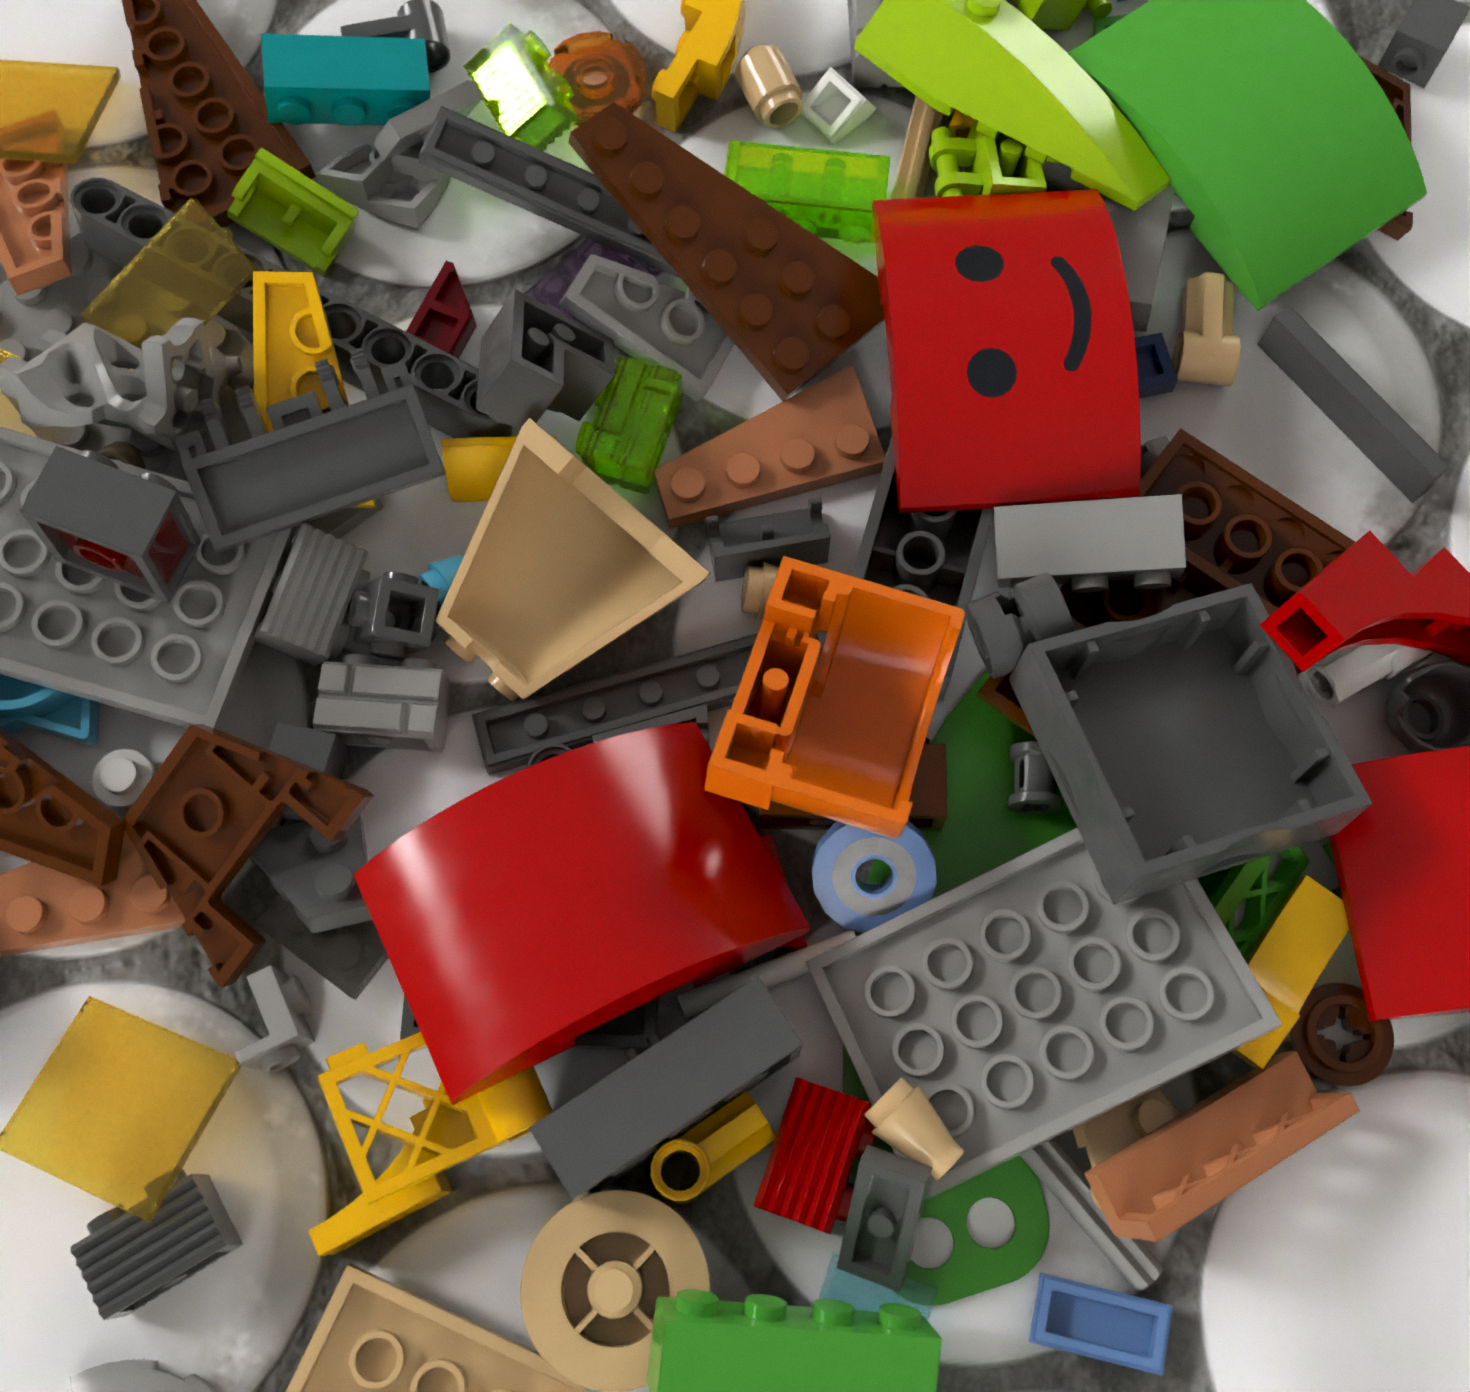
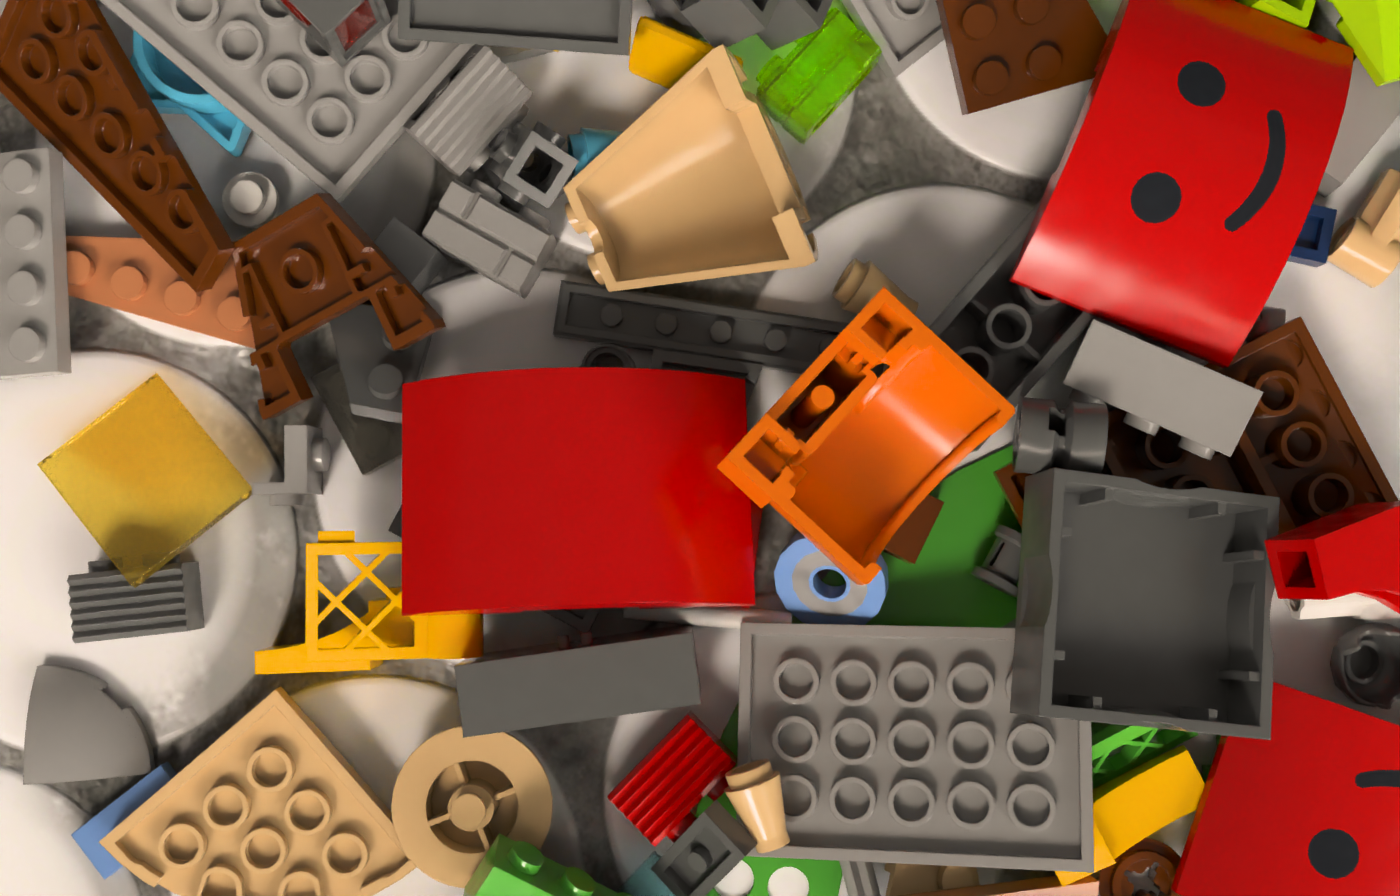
camera: 25 degrees right, 15 degrees up
yellow piece [651,1091,776,1204] -> none
nougat wing [654,365,886,529] -> none
dark grey hinge [705,498,831,582] -> none

